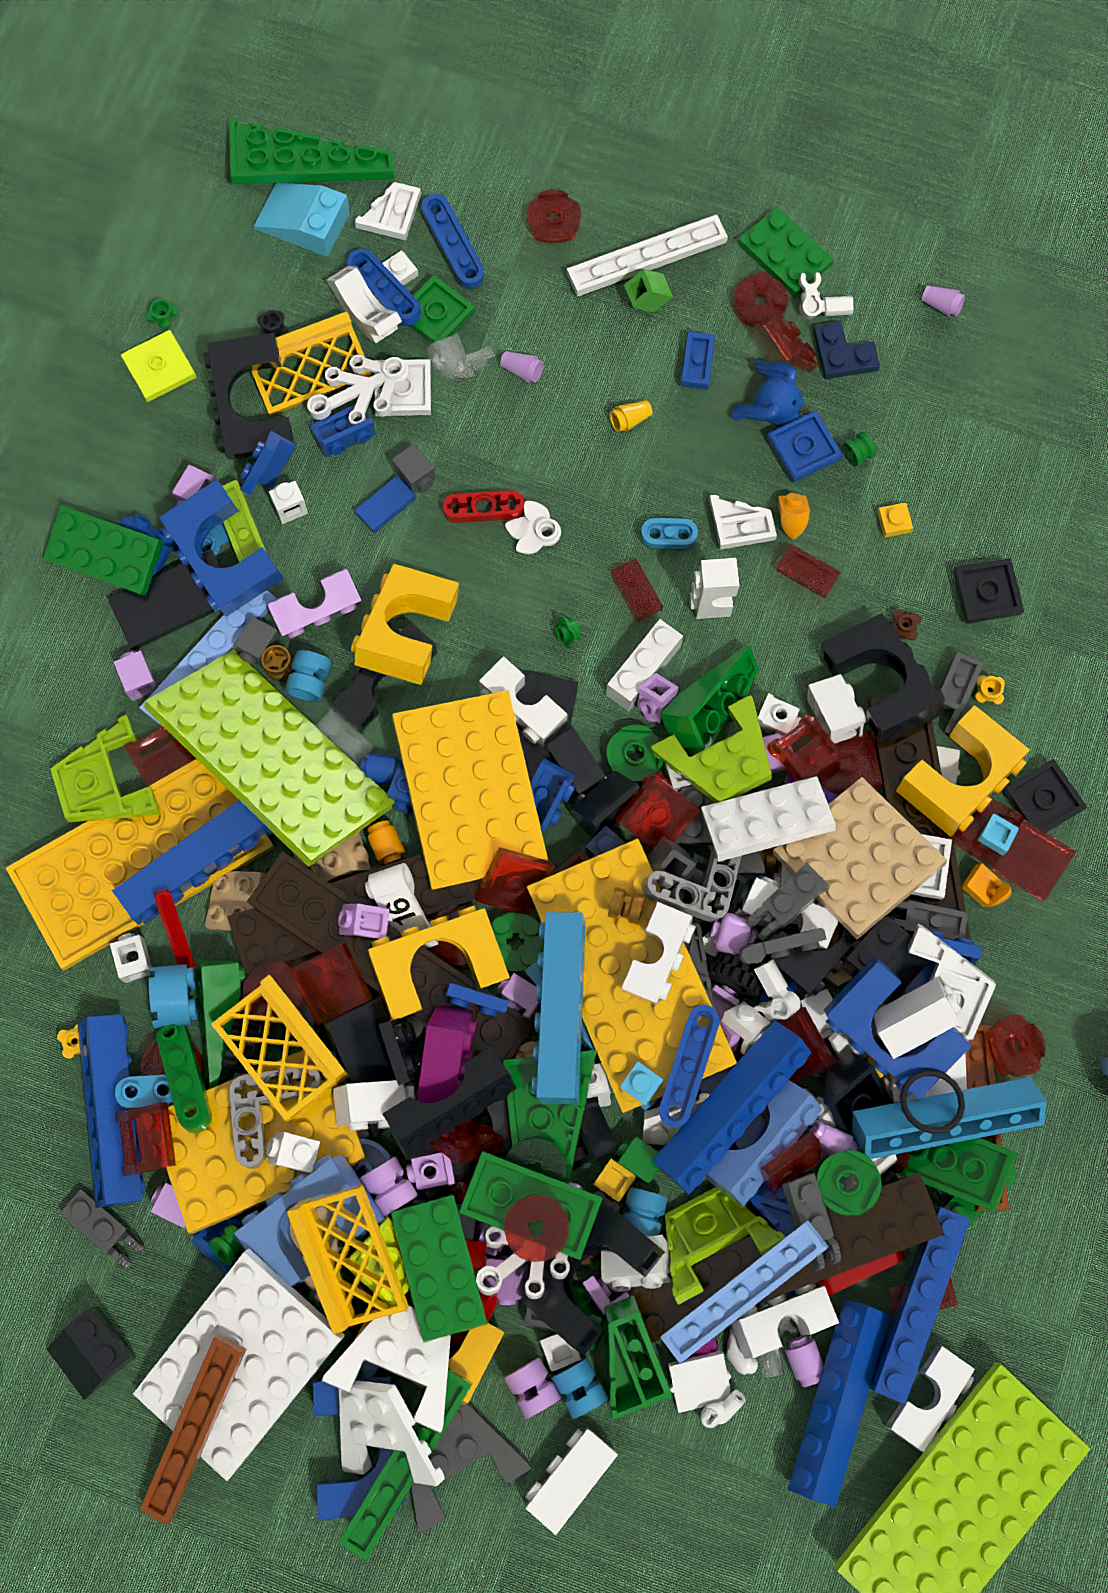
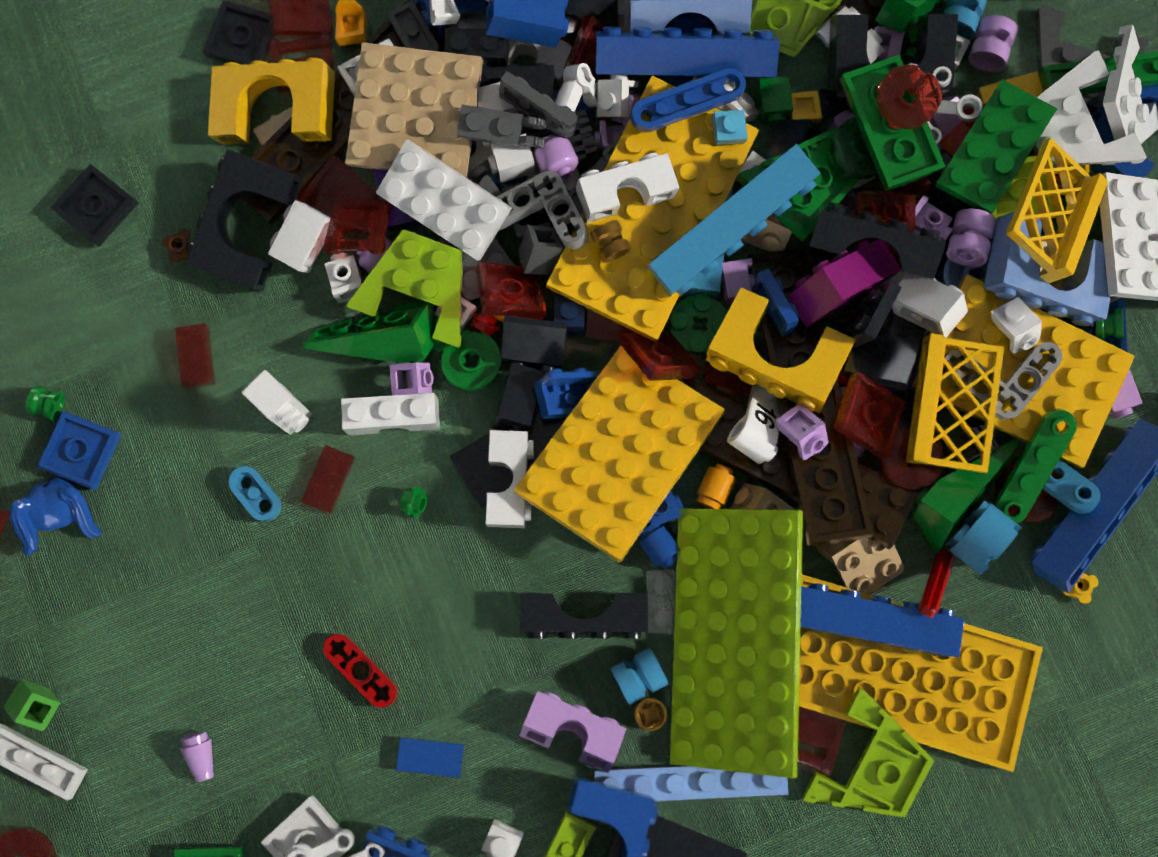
camera: 130 degrees left, 5 degrees up
white brick [110,933,152,983] -> none
lavender brick [114,650,158,701] -> none
clear red plate [115,1103,176,1177] -> none
dark grey brick [234,616,281,667] -> none
yellow arch [351,564,459,685] -> none
dark grey brick [392,443,436,494] -> none
clear brick [426,334,495,383] -> none
white plate [505,501,561,554] -> none
yellow cone [609,400,653,433] -> none
dark azure wheel [622,1187,668,1237] -> none
blue plate [681,332,715,390] -> none
white wing [709,495,777,550] -> none
light orange plate [777,493,810,540] -> none
yellow plate [877,503,913,538] -> none
dark grey hinge [932,651,984,734] -> none
yellow plate [975,675,1005,705] -> none
medium azure plate [977,813,1019,856] -> none

